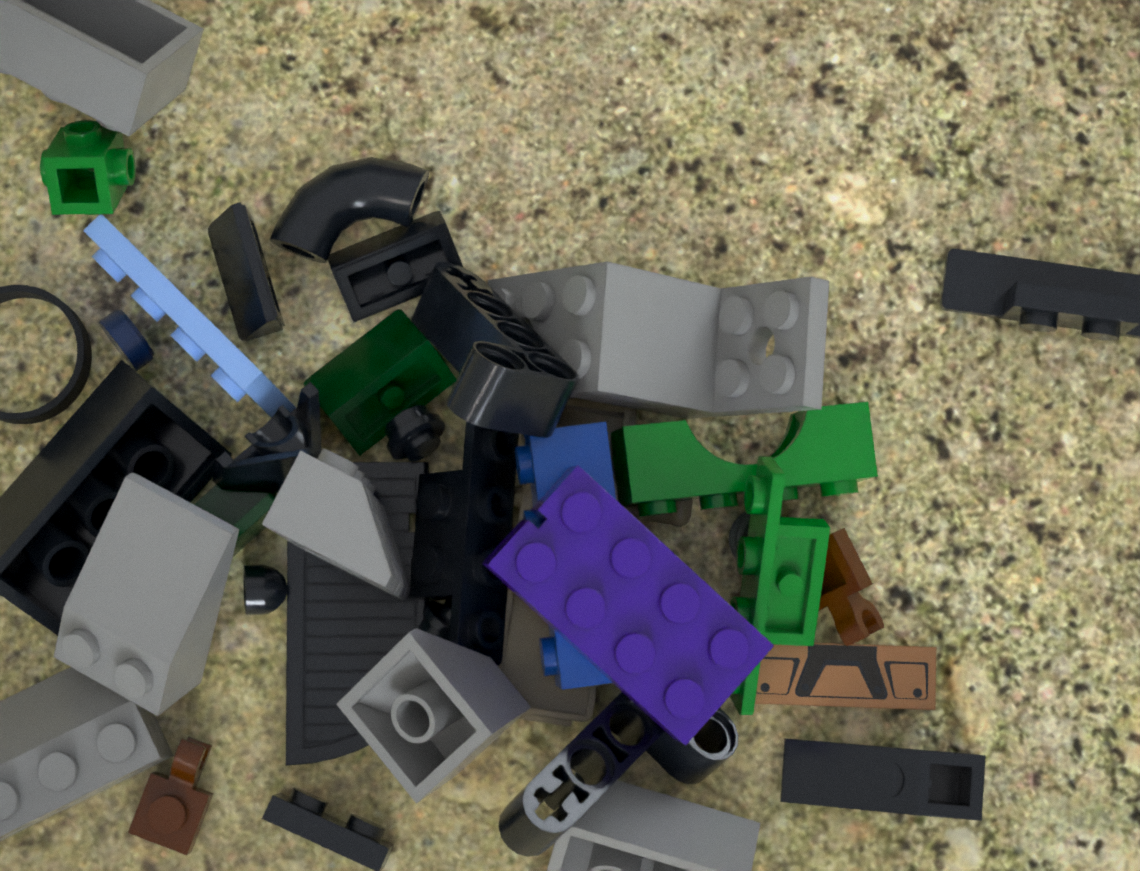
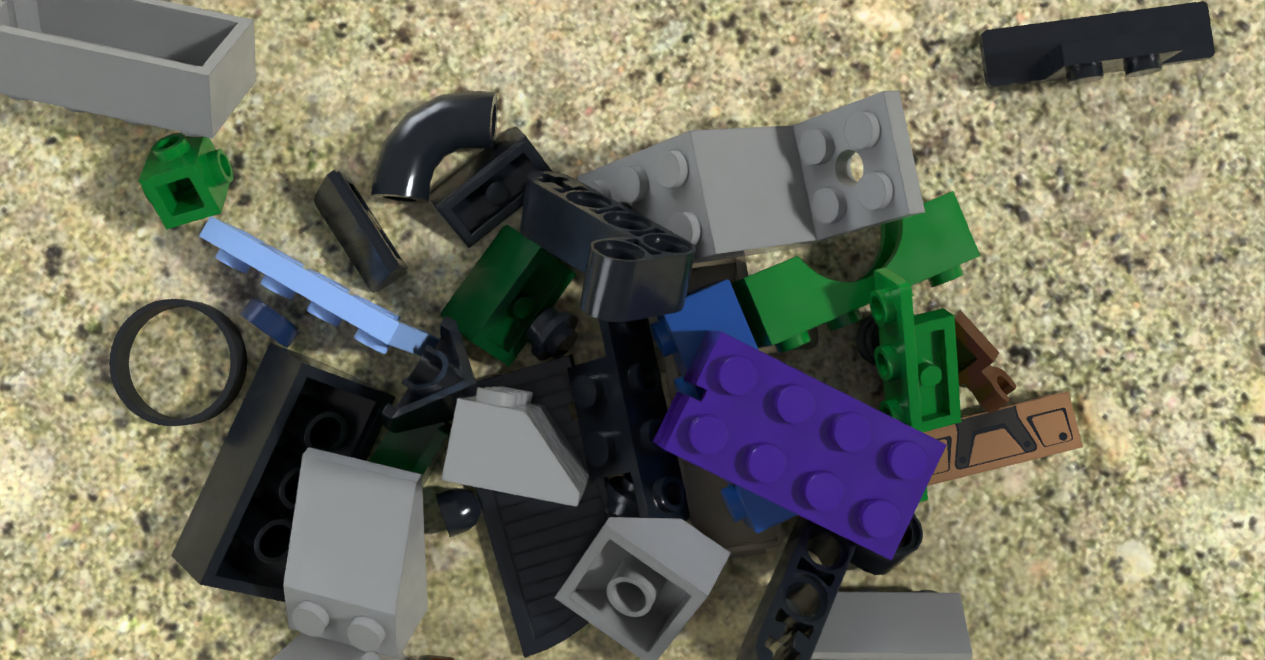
camera: 15 degrees left, 5 degrees up
black slope [780,738,986,821] -> none

